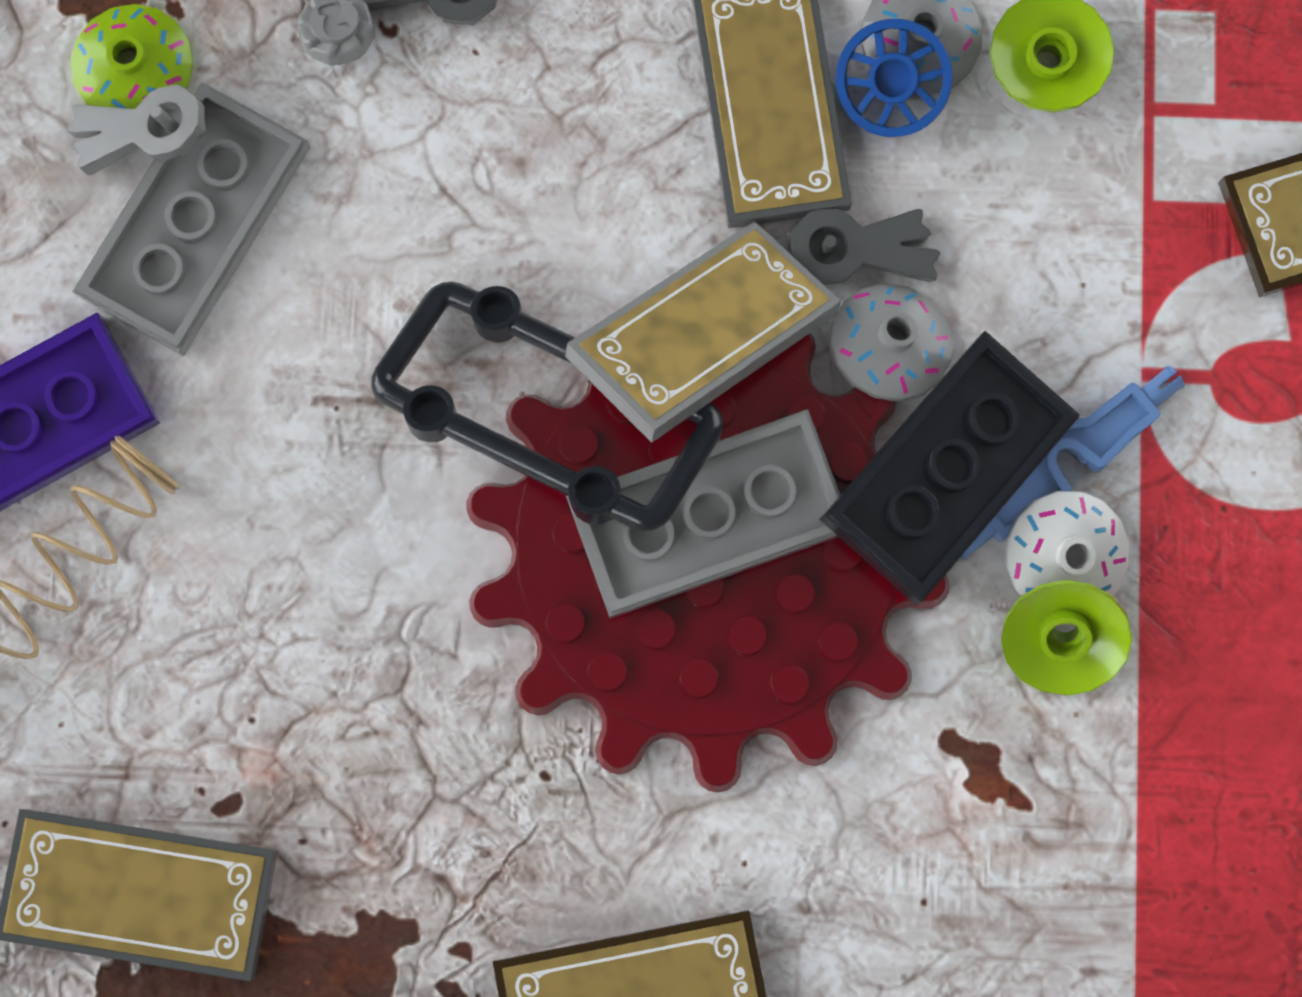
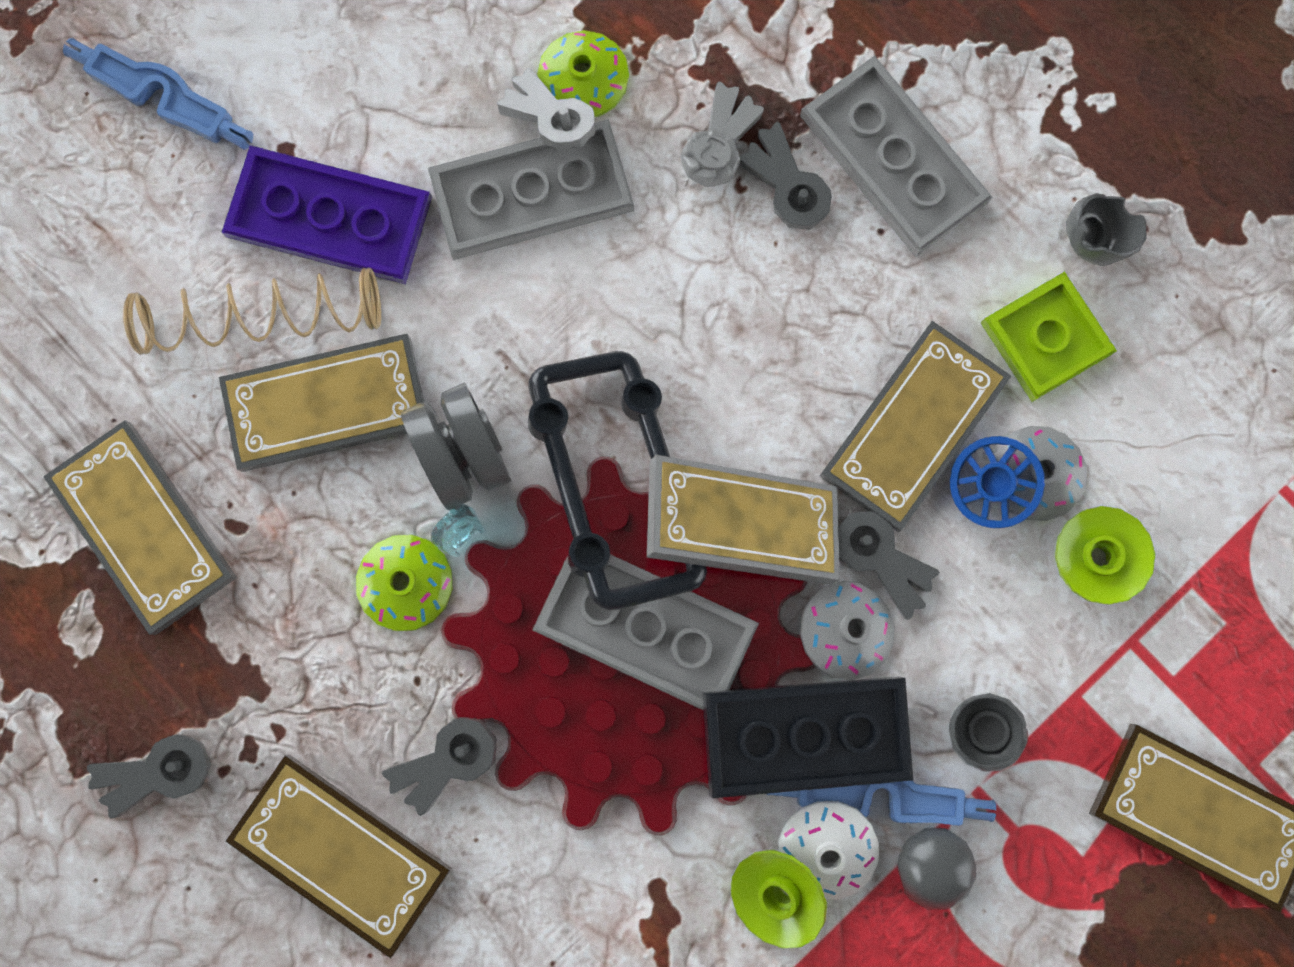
camera: 45 degrees right, 0 degrees up
none -> pearl gold tile [219,333,424,472]
none -> lime dish [356,535,453,631]
none -> dark grey piece [382,717,497,816]
none -> dark grey wheel [401,382,512,511]
none -> clear light blue piece [431,504,484,557]
none -> dark grey hair [897,828,976,910]
none -> dark grey hair [949,693,1028,772]

